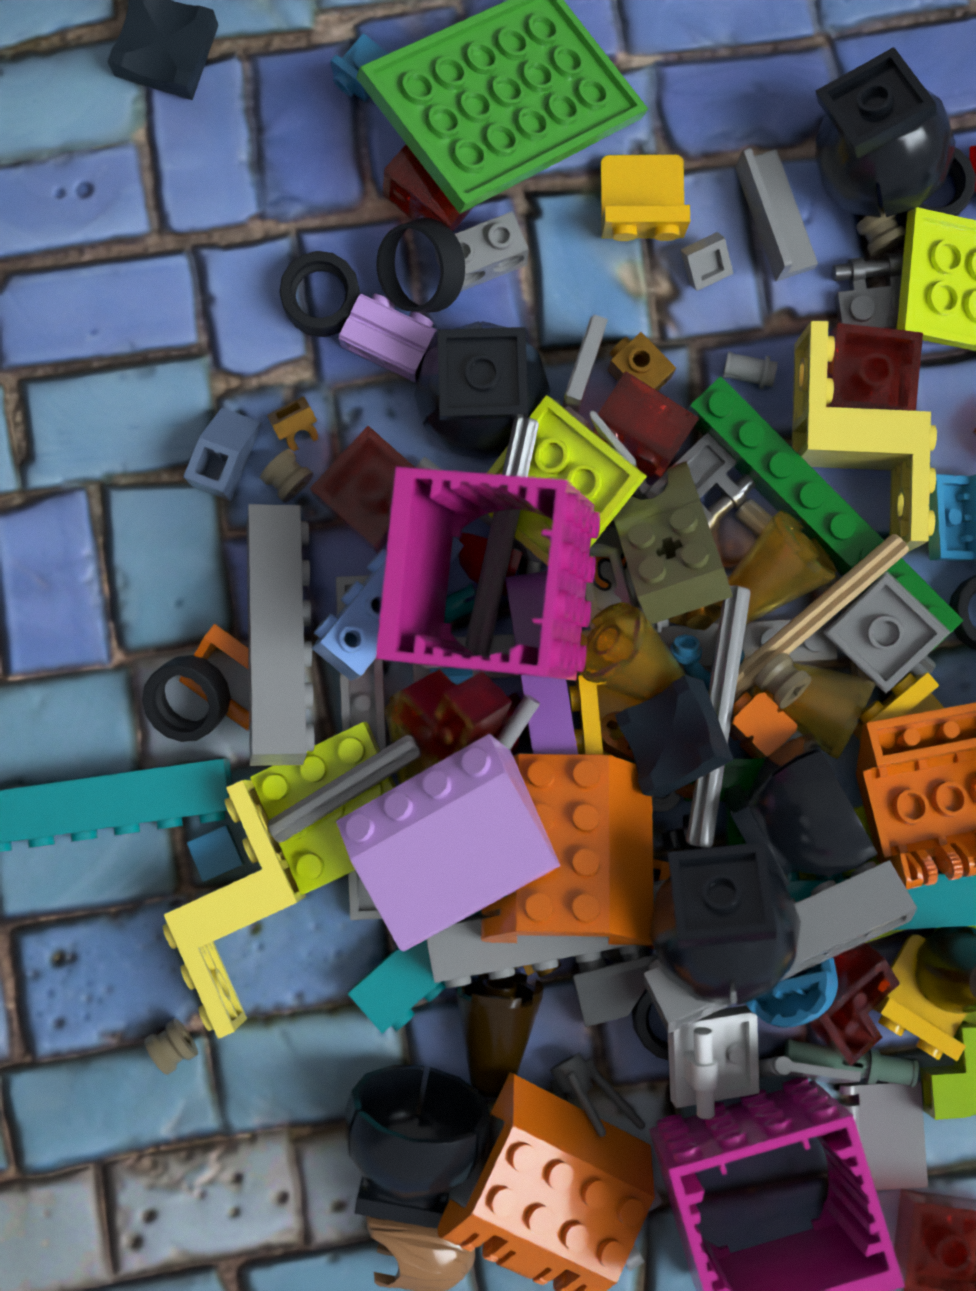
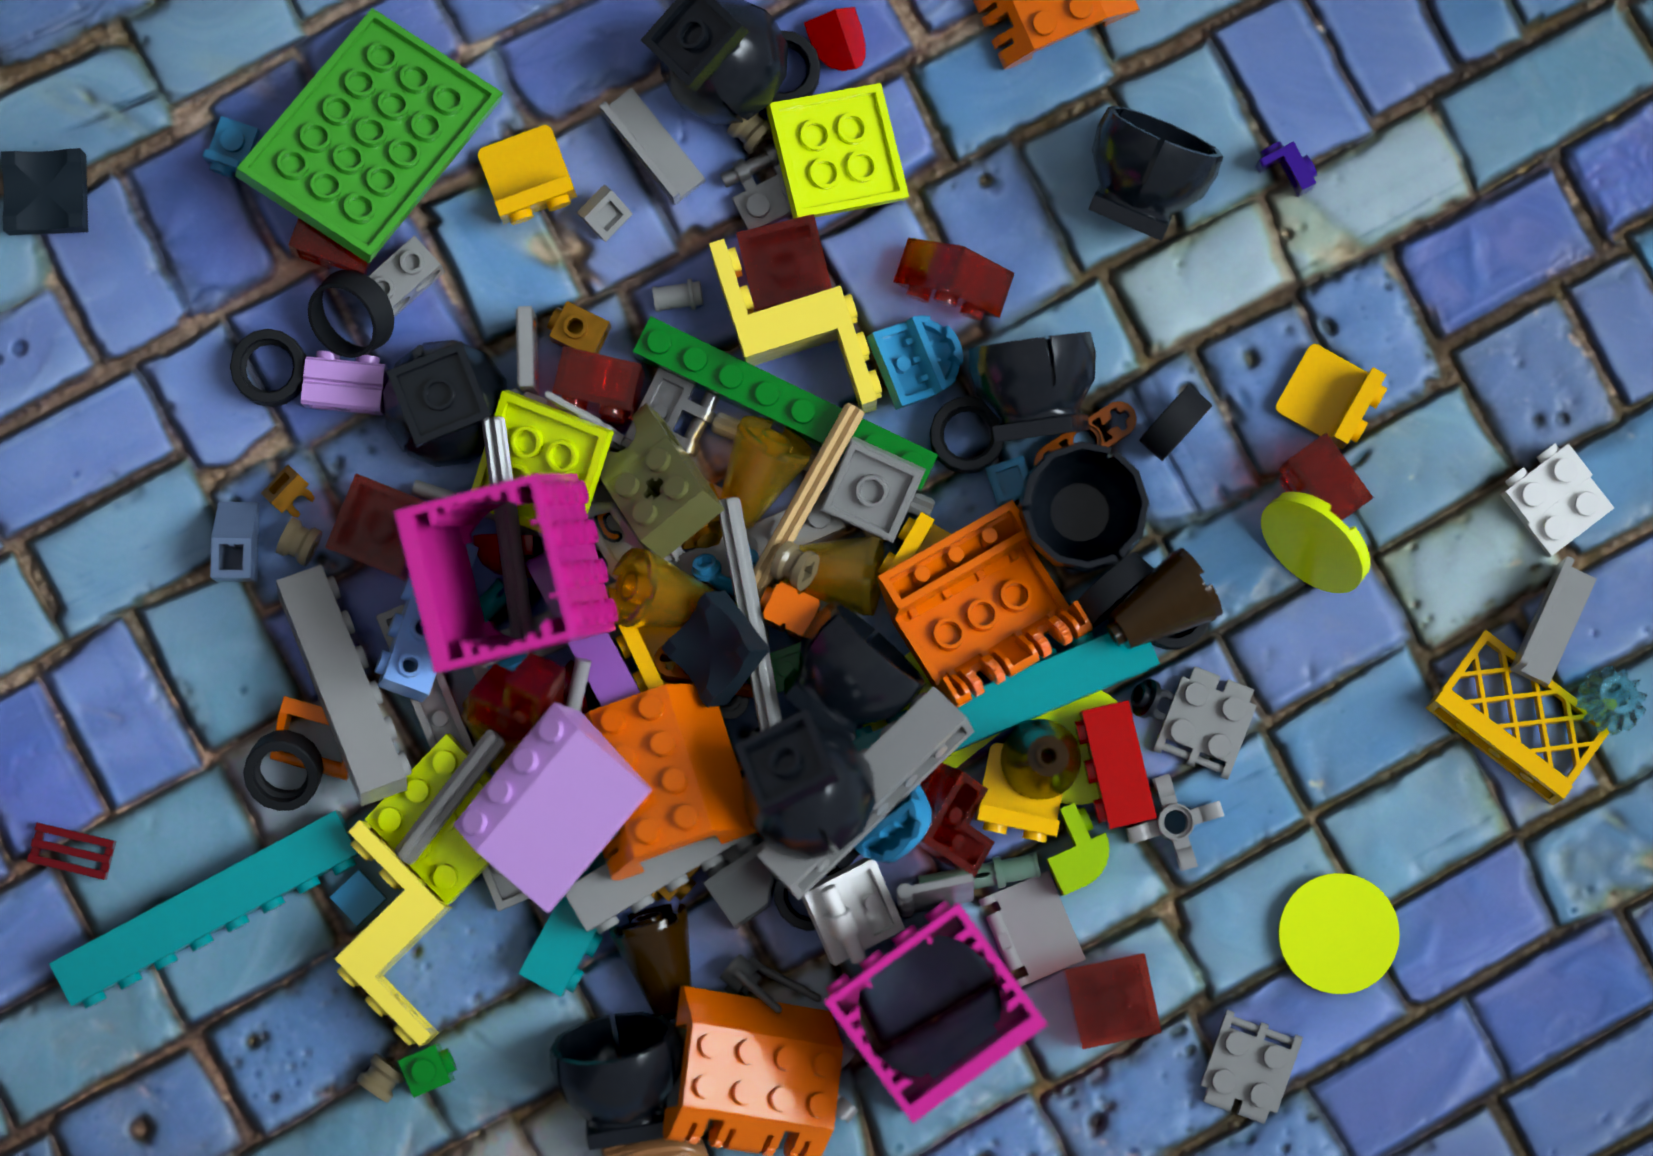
camera: 15 degrees left, 0 degrees up
none -> green brick [398,1043,457,1098]

